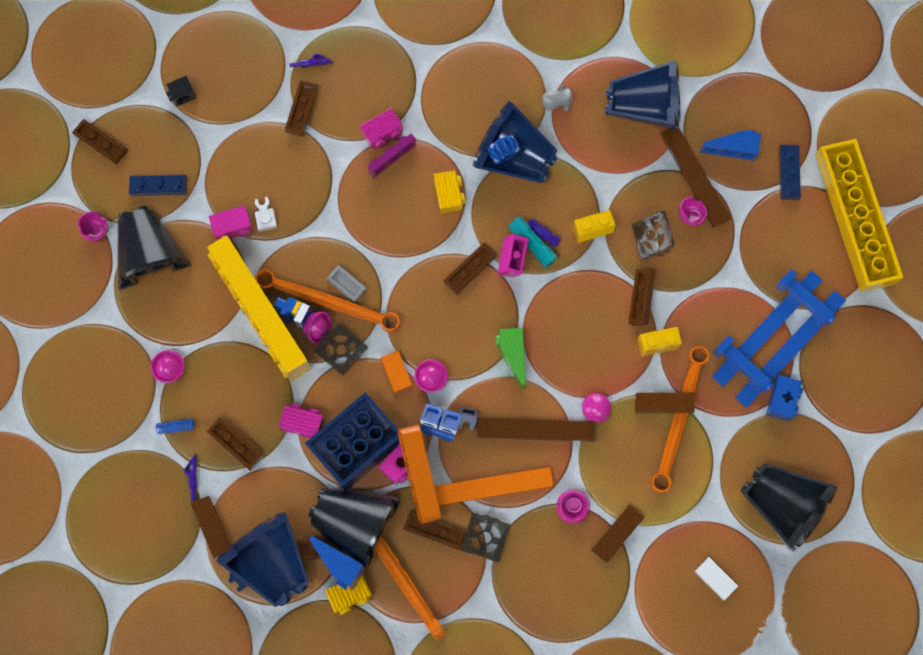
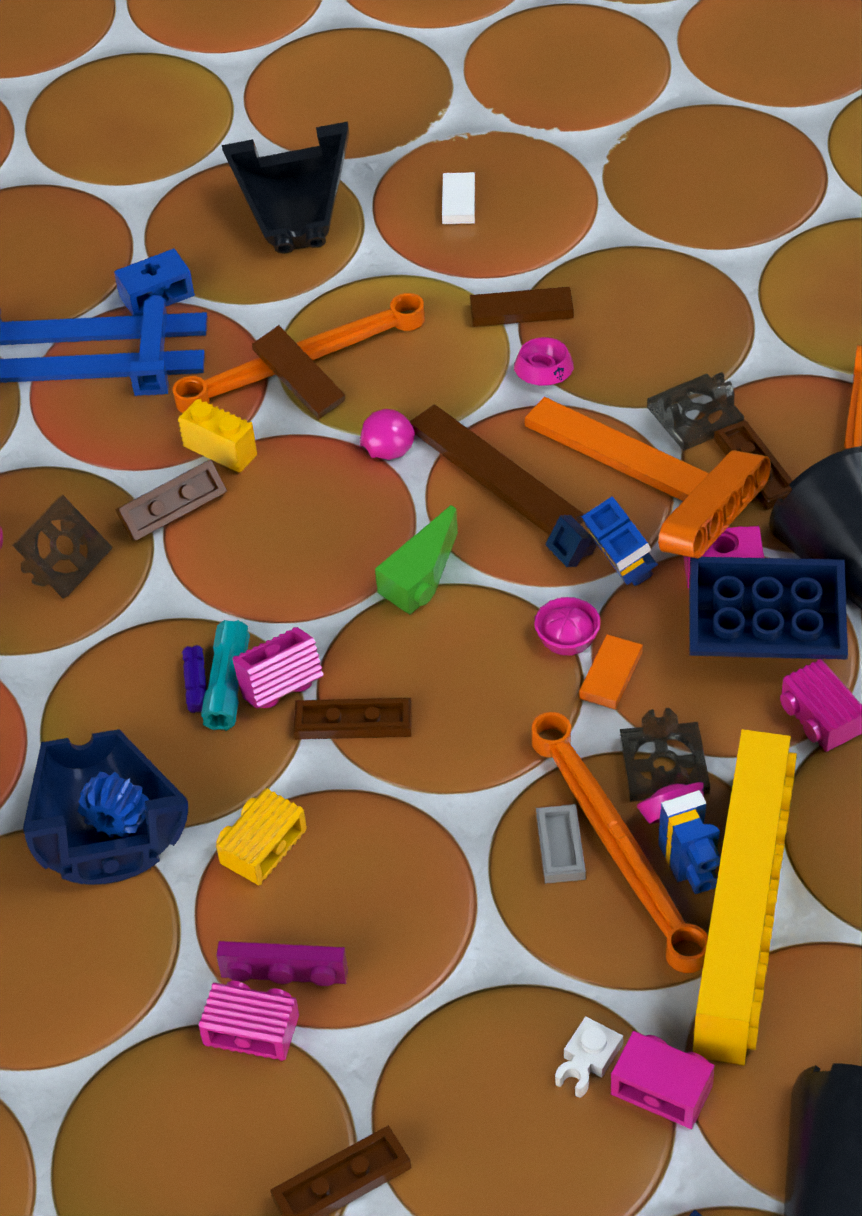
camera: 130 degrees left, 25 degrees down
yellow brick [573,210,616,243] -> none

